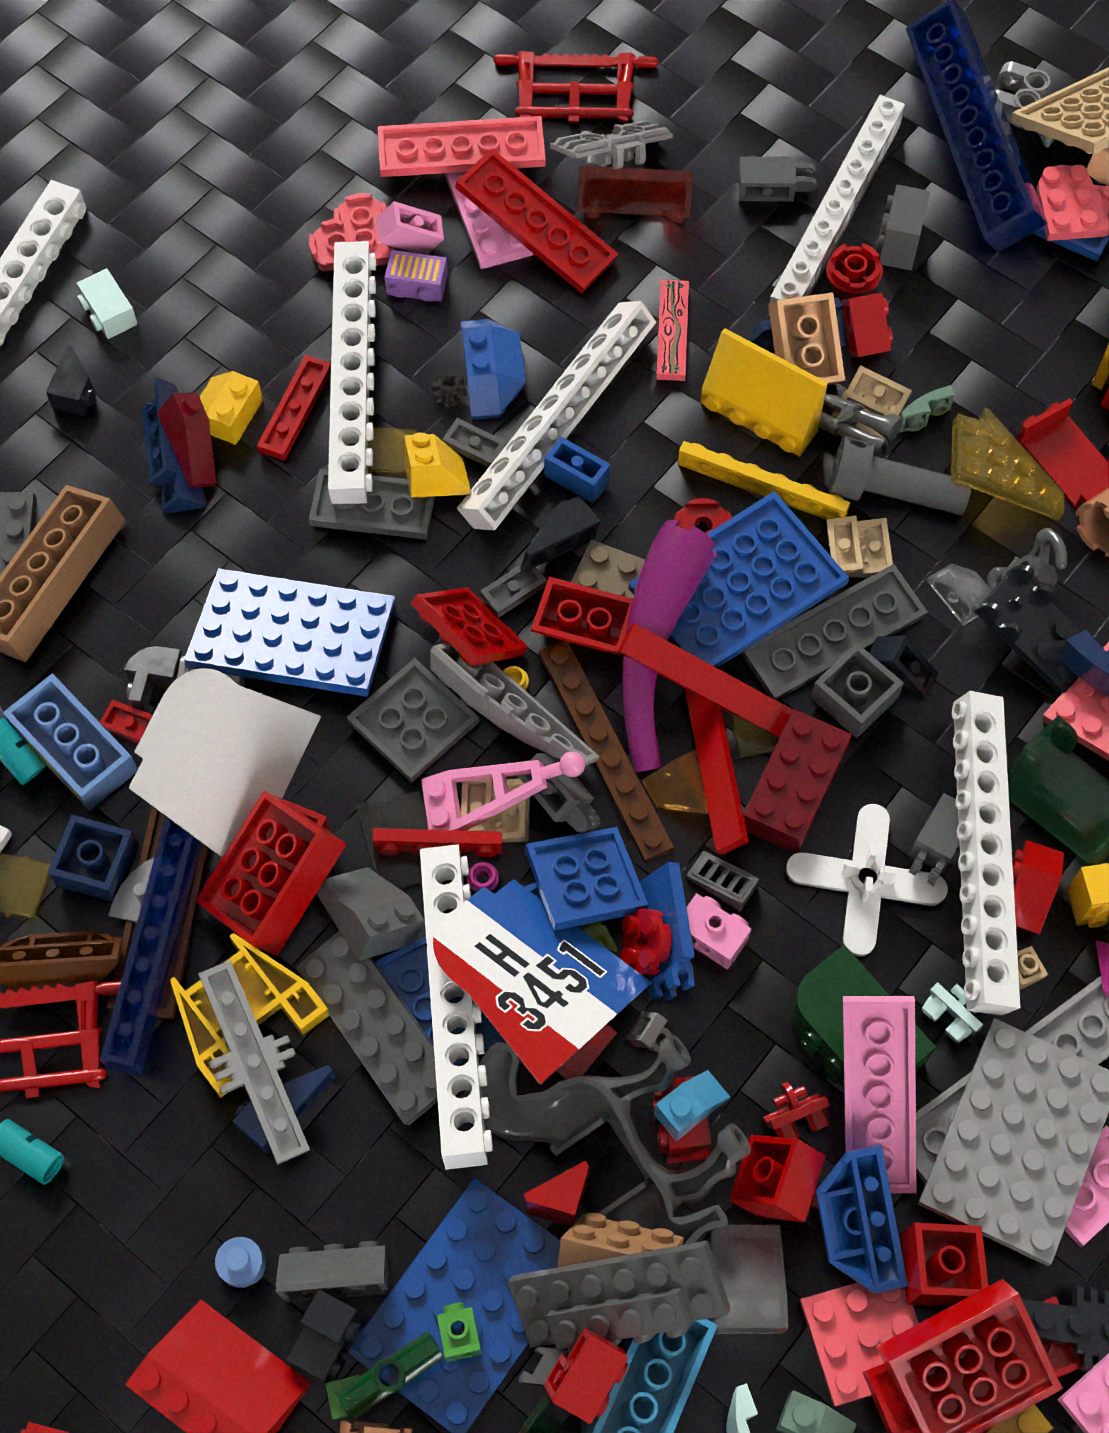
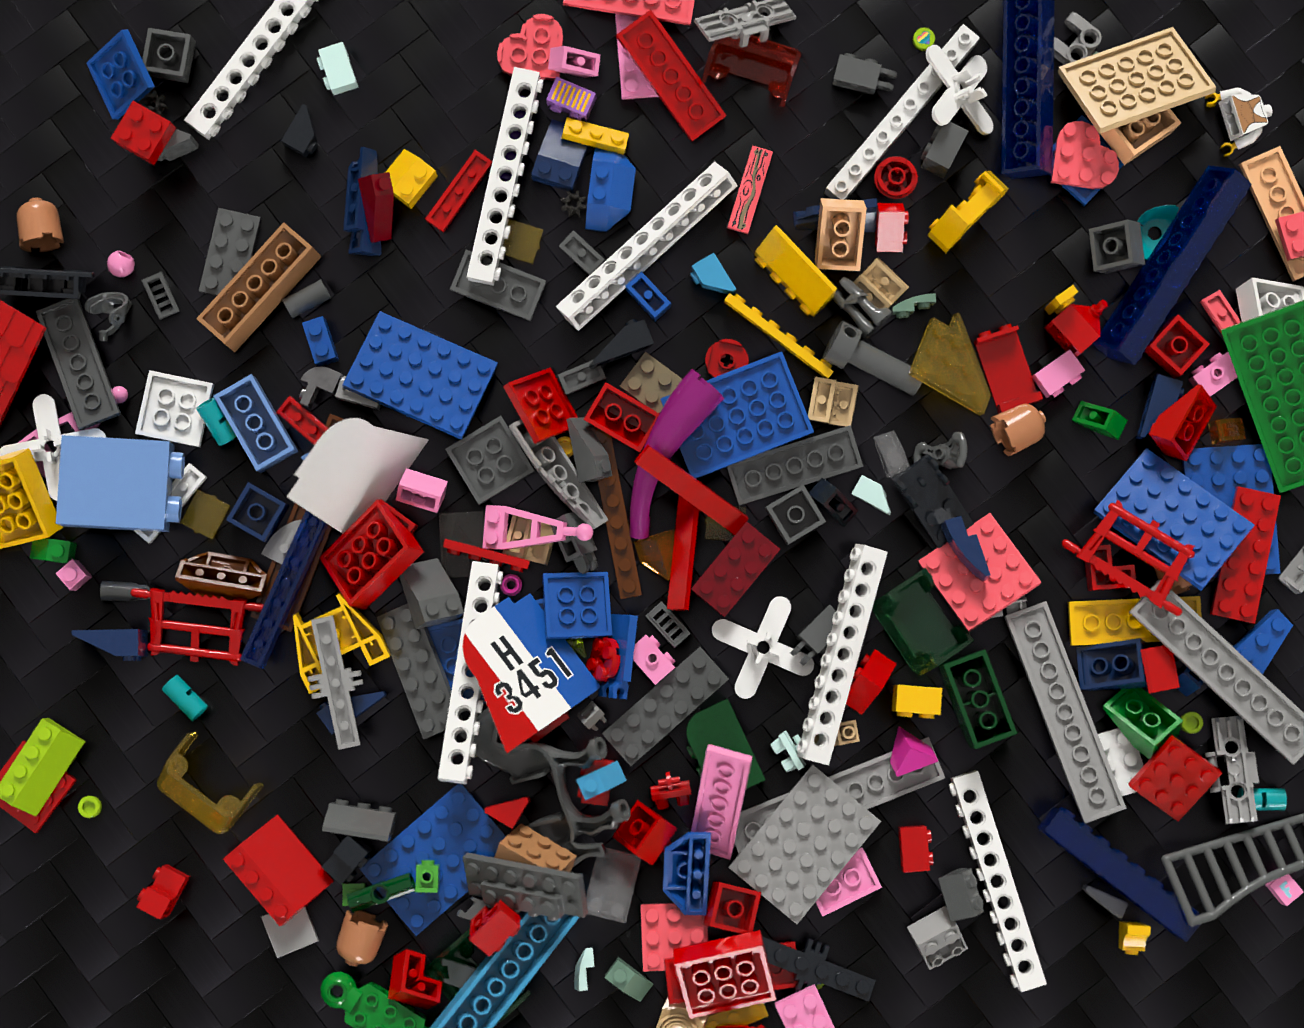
camera: 15 degrees right, 20 degrees up
medium blue piece [215,1237,266,1287] -> none
yellow slope [404,433,471,498] -> none
none -> clear yellow windscreen [157,732,264,834]
none -> dark grey pin [282,279,331,318]
none -> blue brick [302,316,339,367]
none -> bright pink brick [396,468,448,513]
none -> dark blue slope [531,119,589,193]
none -> yellow plate [561,117,629,155]
none -> dark grey slope [567,417,613,483]
none -> dark grey plate [602,647,729,766]
none -> dark azure slope [690,253,736,295]
none -> light aqua slope [852,475,891,515]
none -> lime tile [913,28,935,51]
none -> white piece [926,45,993,135]
none -> yellow wedge [928,171,1009,253]

